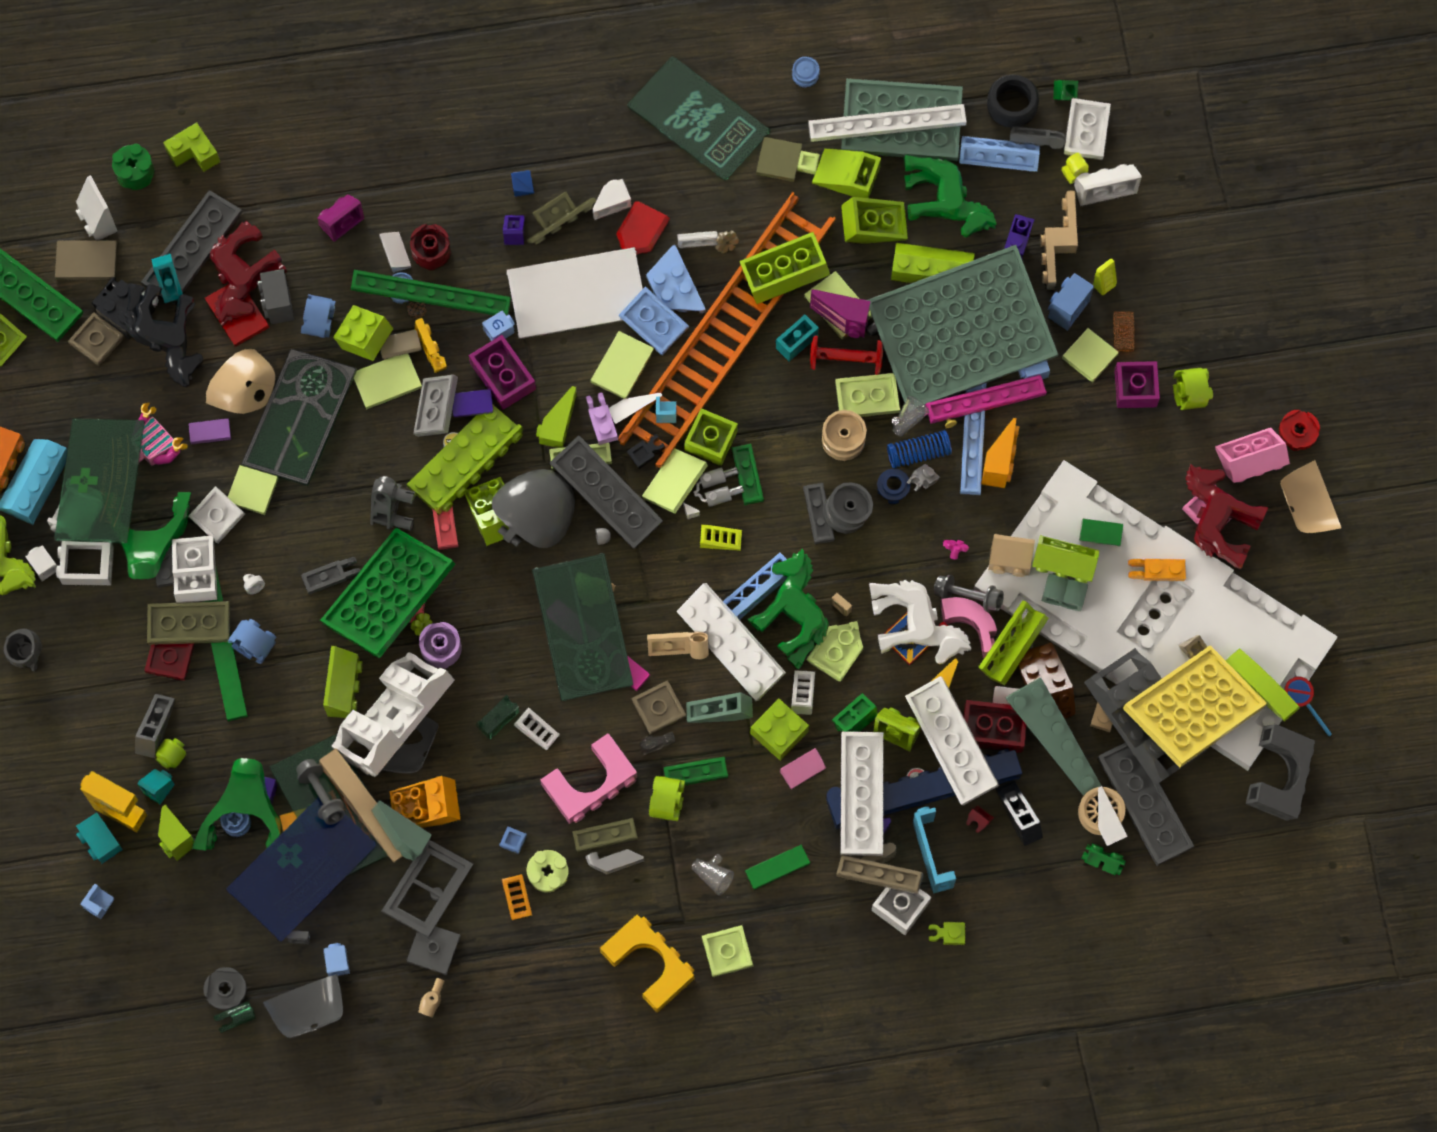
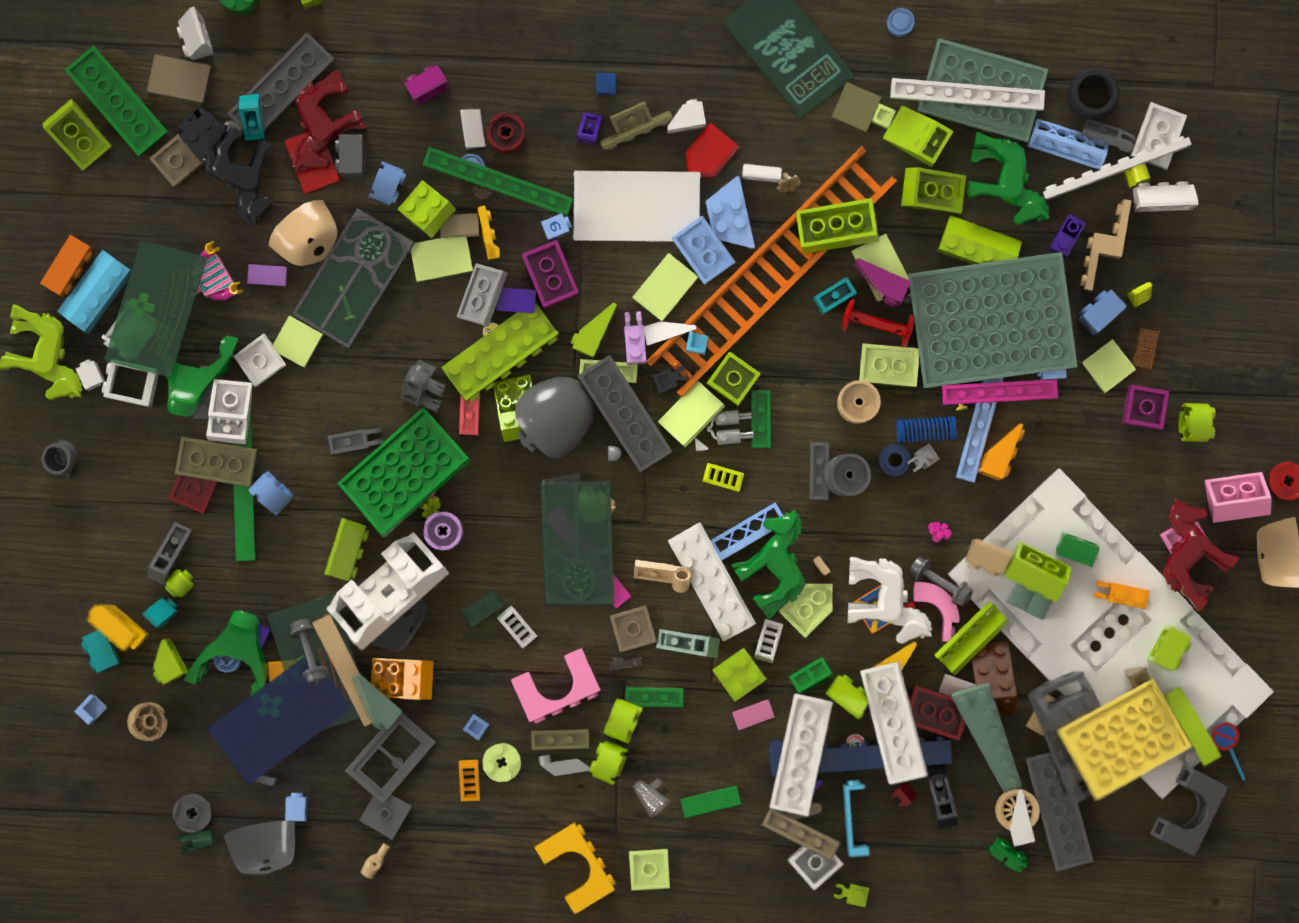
camera: 15 degrees right, 15 degrees up
white tile [243,574,265,594] -> none
clear piece [892,396,930,437] -> none
green slope [1053,80,1078,100] -> none
none -> tan cylinder [127,702,167,741]
none -> lime brick [589,741,629,785]
none -> white plate [1043,136,1191,200]
none -> lime brick [1147,626,1192,672]

